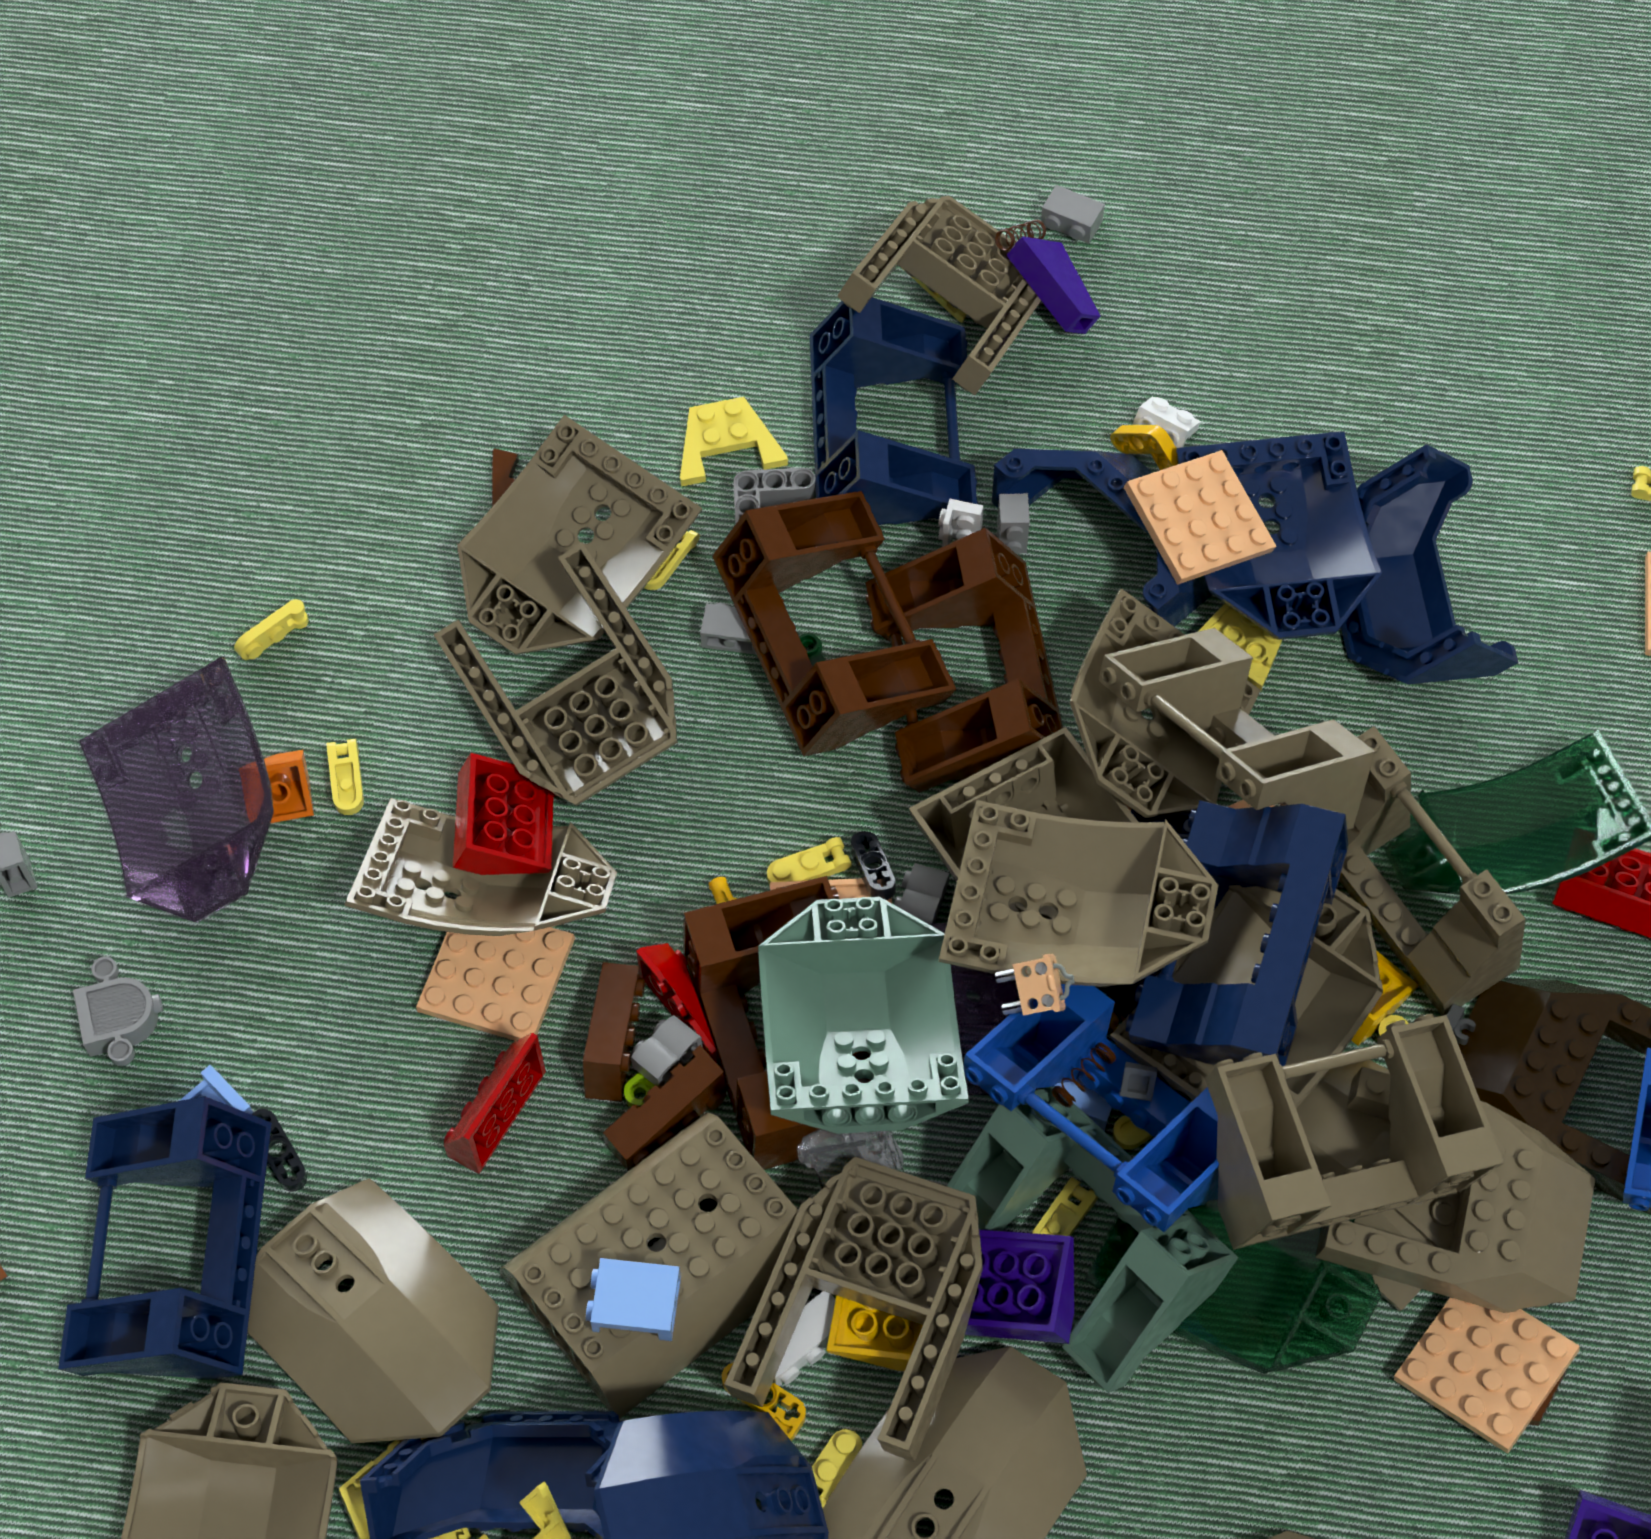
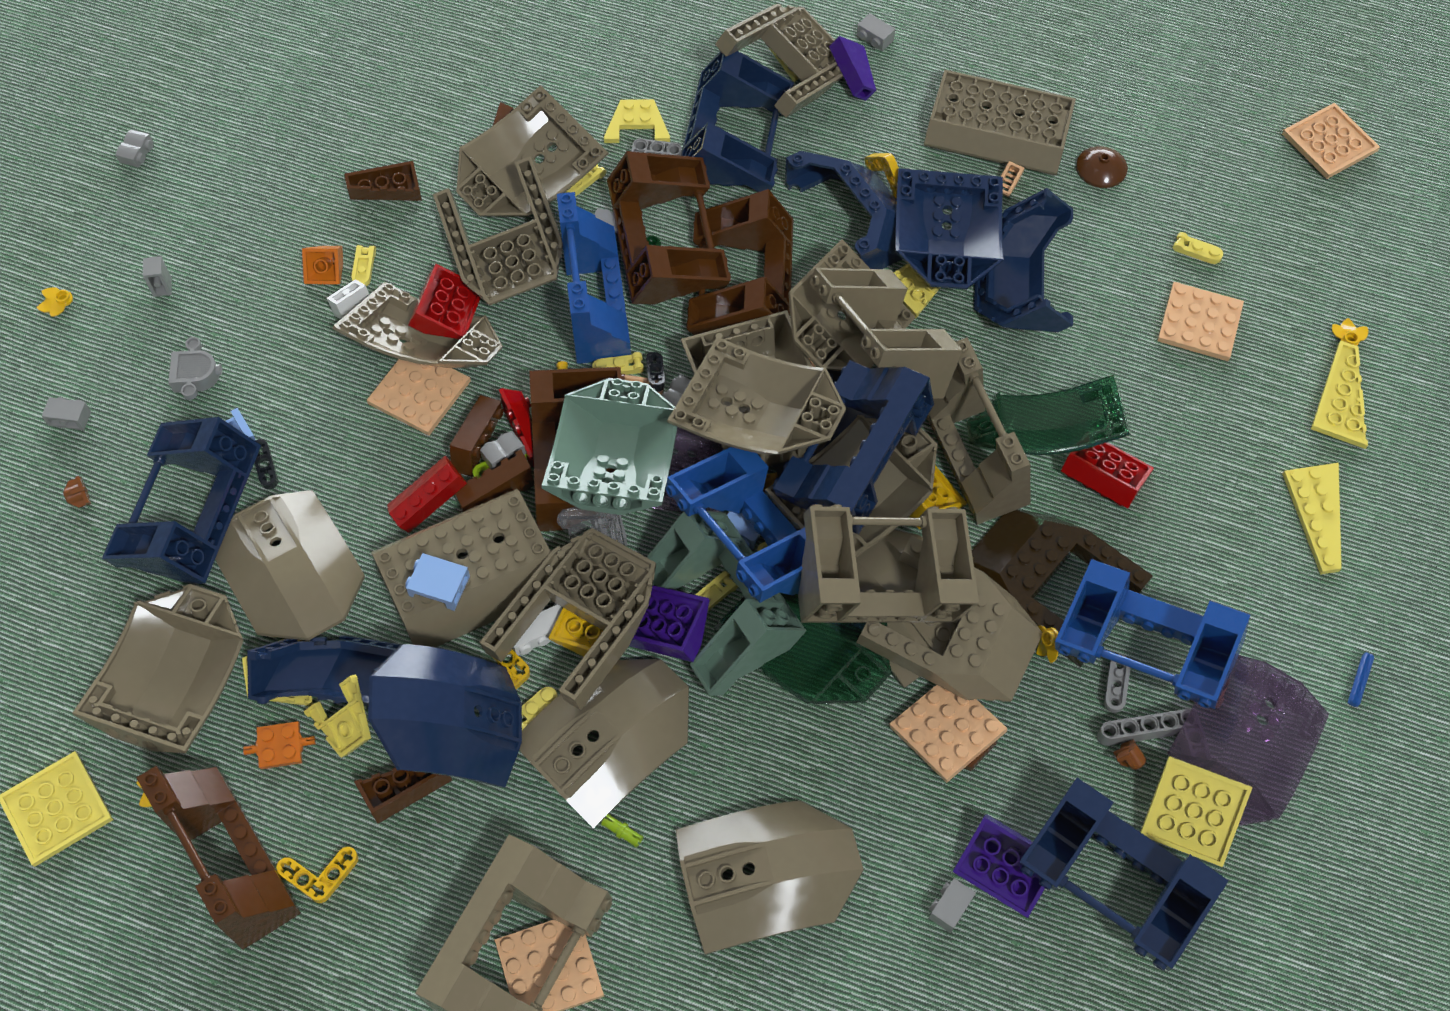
camera: 10 degrees right, 0 degrees up
clear purple wedge [79,657,274,923] -> none
light yellow plate [234,599,309,660] -> none
red slope [444,1033,546,1174] -> none
white bracket [938,499,983,547] -> none
reddish brown piece [995,219,1046,251] -> none
light nougat piece [995,954,1075,1016] -> none
light grey brick [997,493,1030,555] -> none
reddish brown piece [1052,1042,1116,1108] -> none
dark grey tile [1120,1062,1158,1102] -> none
light nougat plate [1124,450,1276,585] -> none
white bracket [1132,396,1201,448] -> none
dark grey tile [1447,1003,1476,1045] -> none
none -> white brick [327,279,369,319]
none -> reddish brown wedge [344,161,422,201]
none -> red slope [387,455,467,533]
none -> blue brick [557,192,631,364]
none -> dark tan slope [924,69,1076,175]
none -> light nougat slope [1001,161,1024,197]
none -> yellow plate [1036,625,1058,663]
none -> reddish brown dish [1076,146,1128,188]

